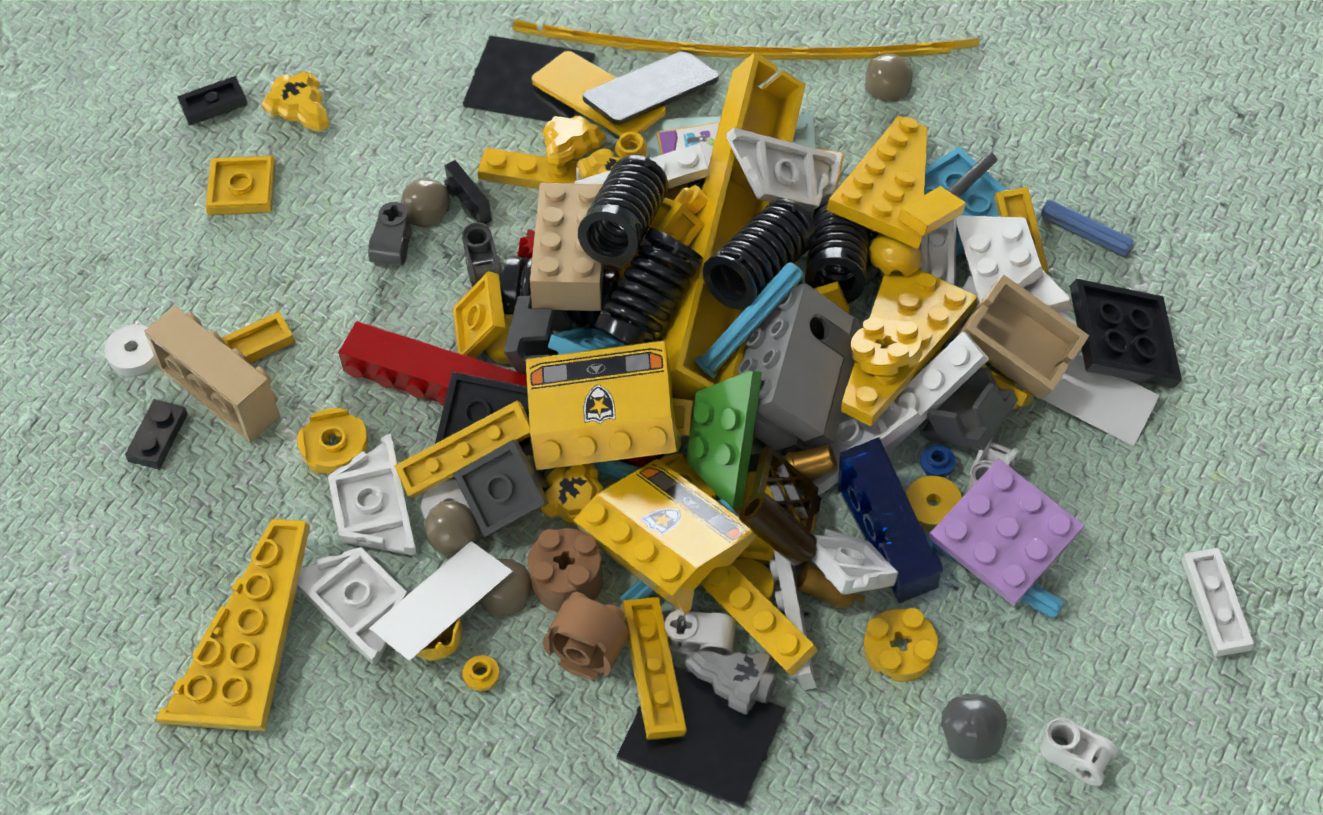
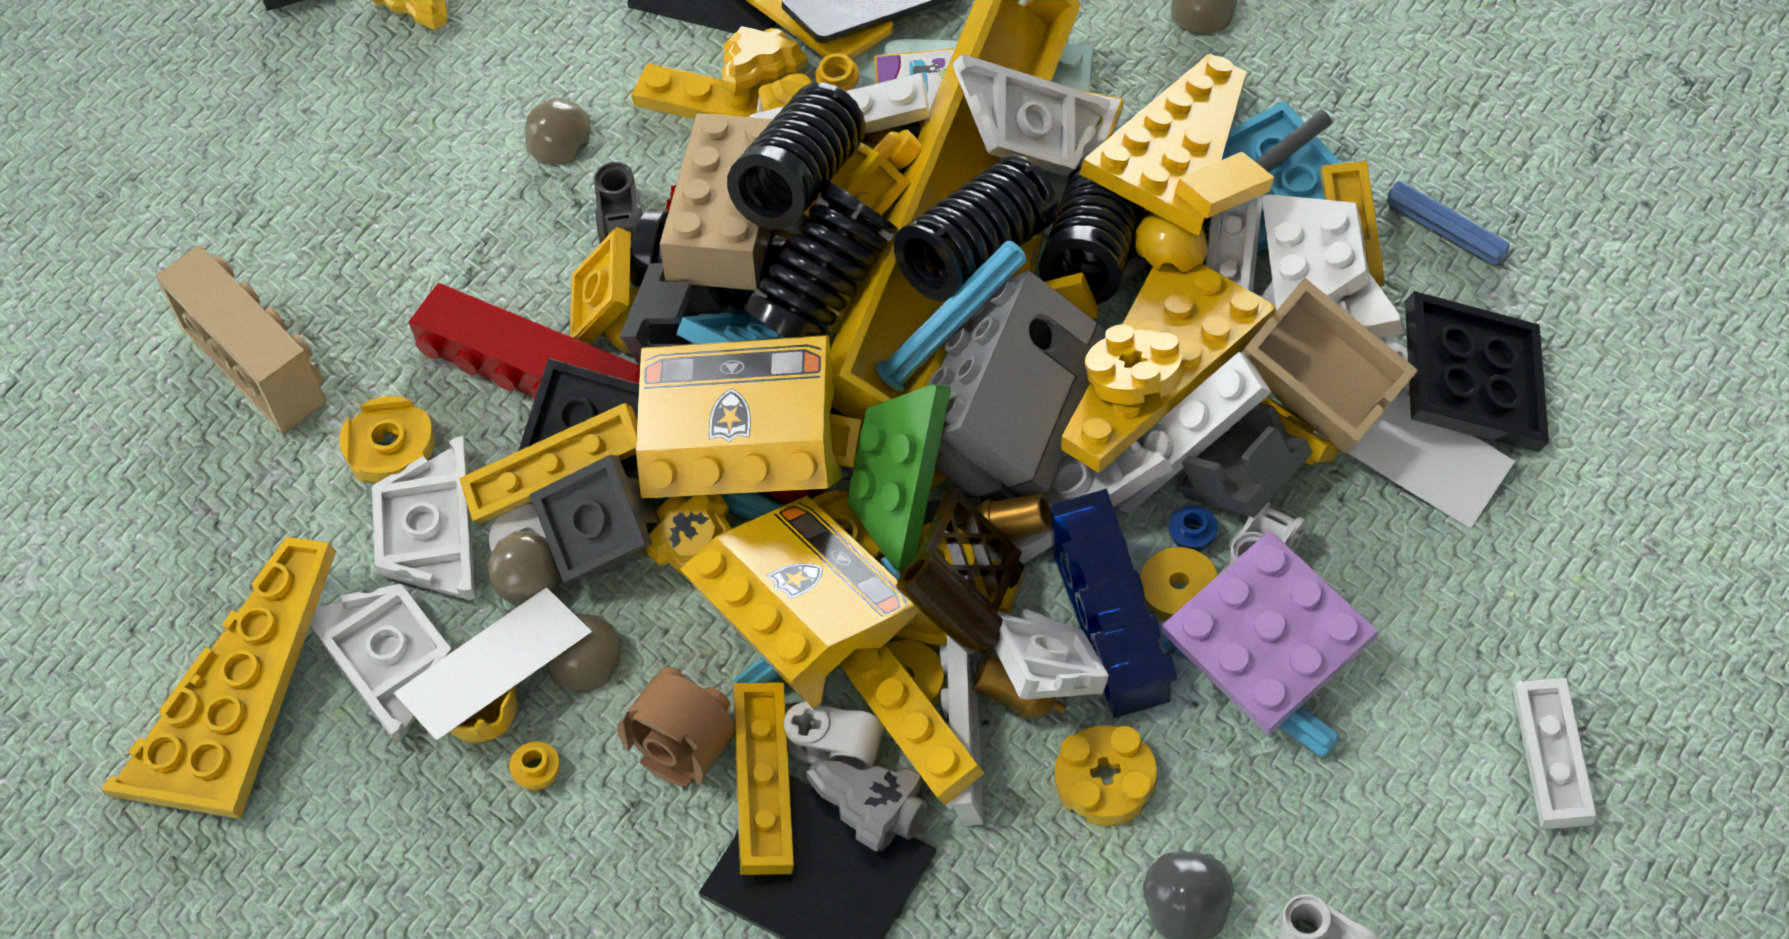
camera: 10 degrees right, 0 degrees up
white piece [104,324,157,376] -> none
black plate [125,399,188,470] -> none
yellow tile [206,156,276,215] -> none
yellow tile [221,312,295,363] -> none
dark grey piece [368,202,412,266] -> none
black plate [444,160,492,225] -> none
medium nougat brick [528,528,603,612] -> none

